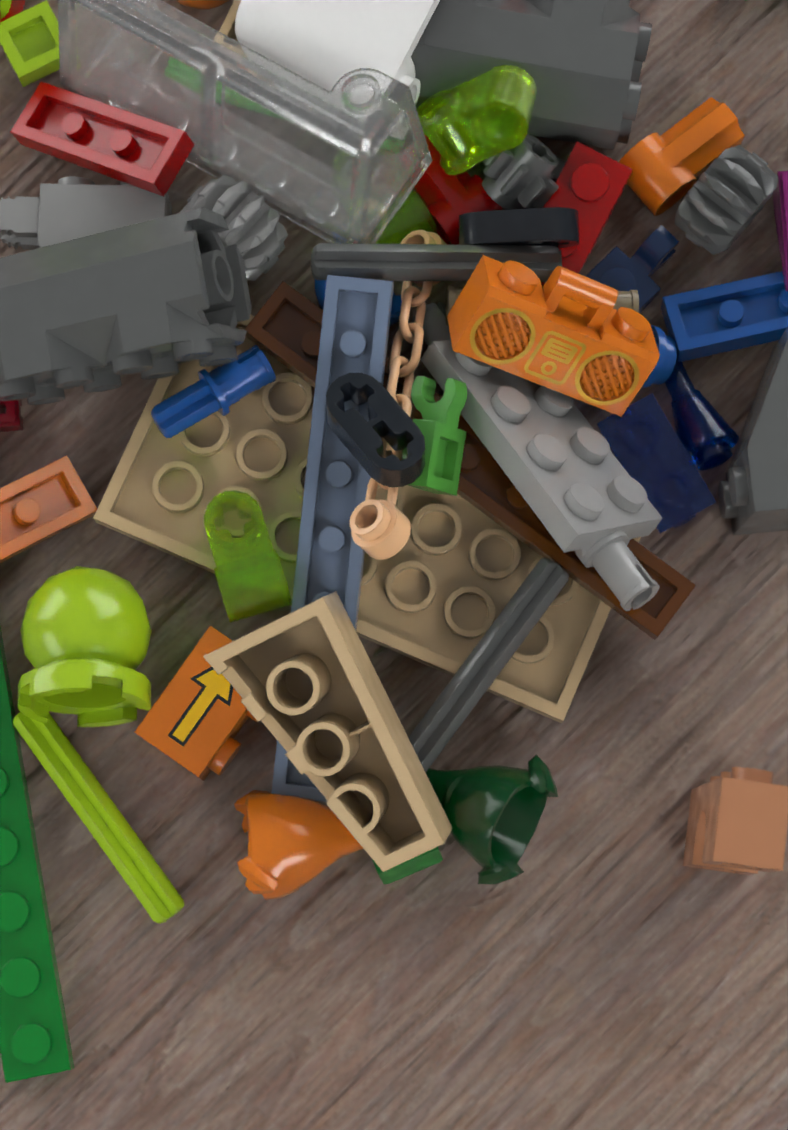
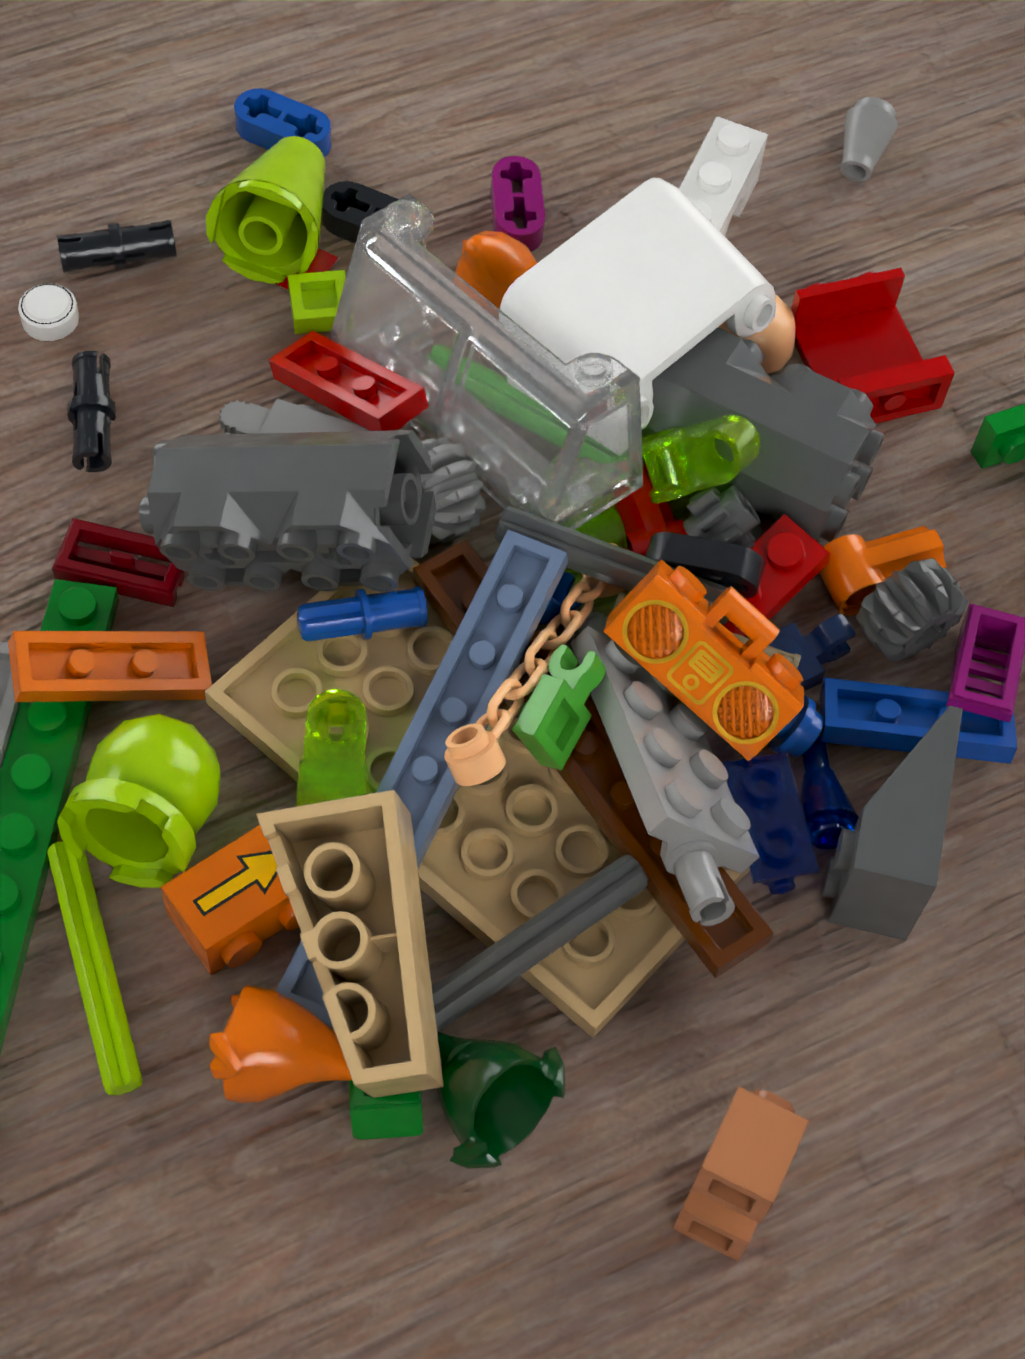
camera: 15 degrees right, 20 degrees down
black beam [326,373,425,487] -> none

